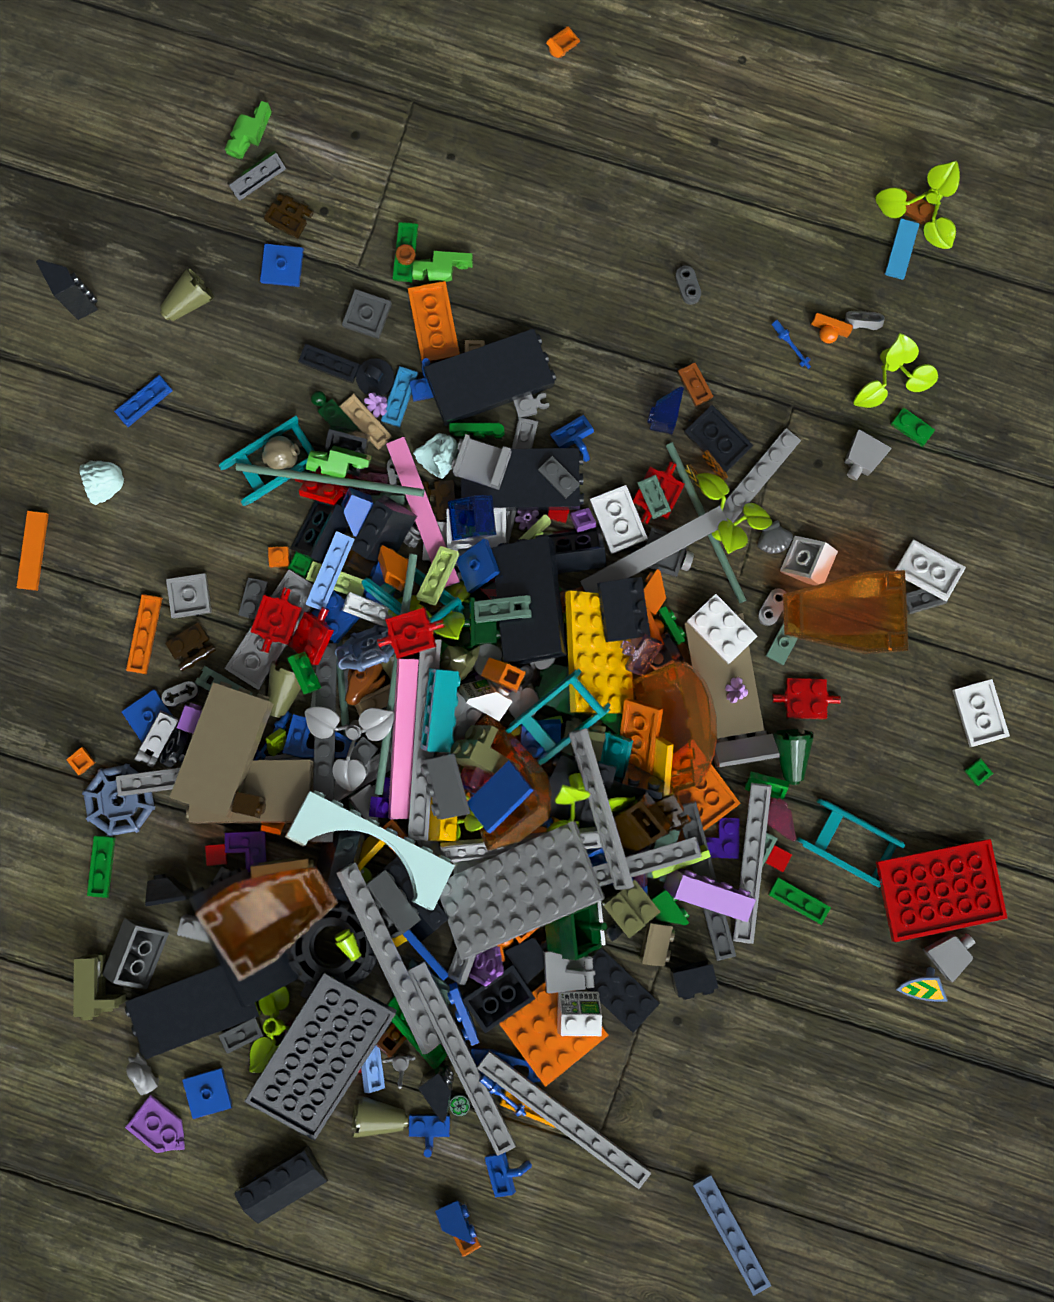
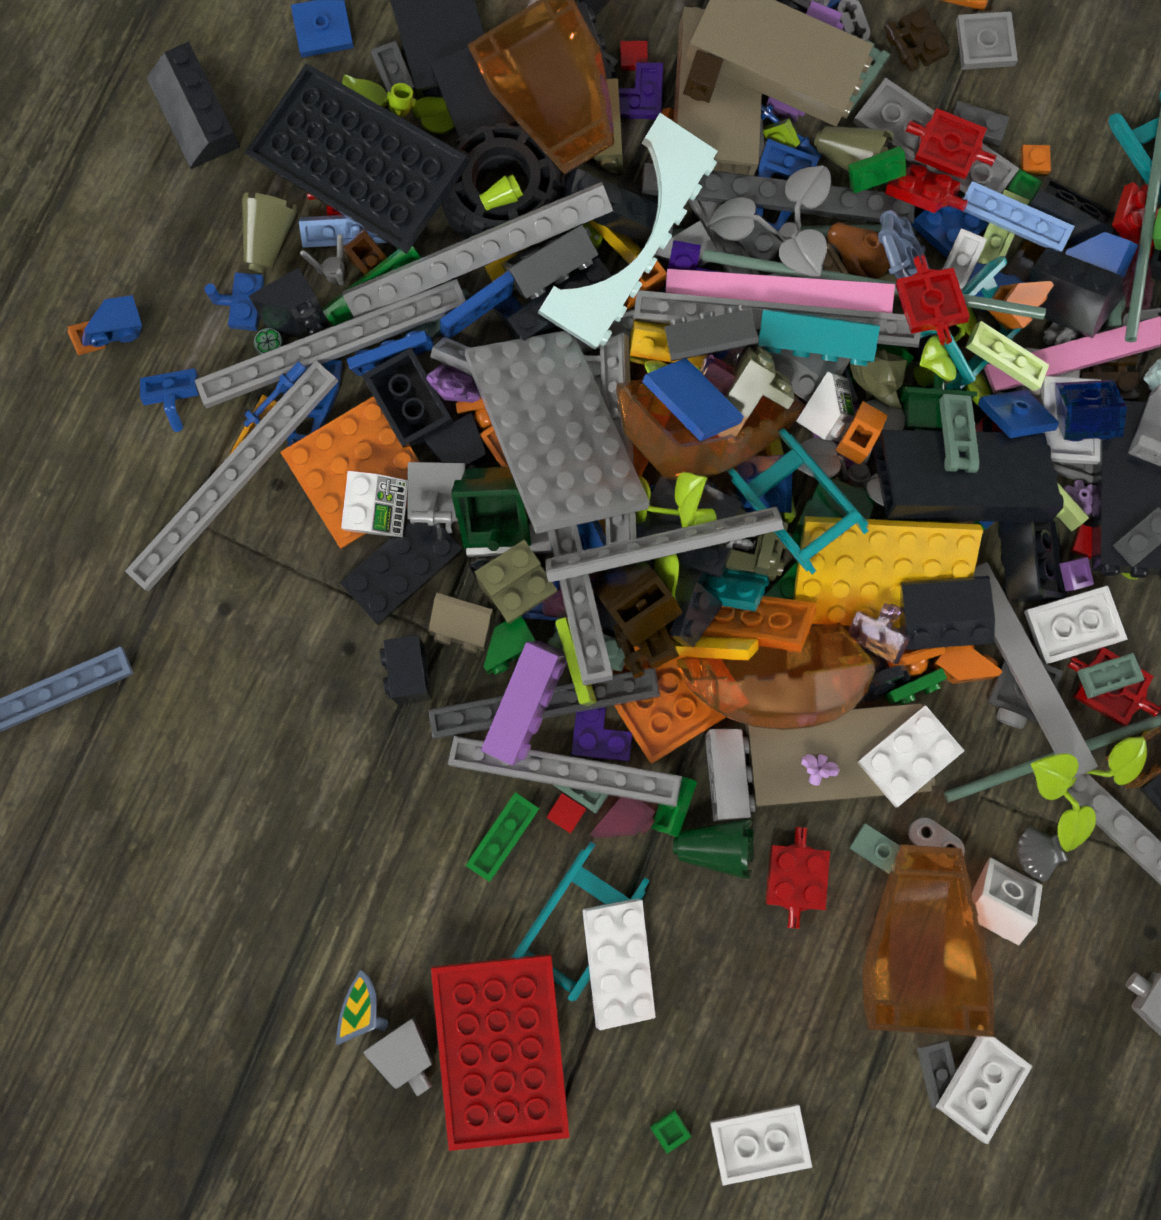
camera: 90 degrees right, 5 degrees down
none -> white plate [582,898,655,1030]

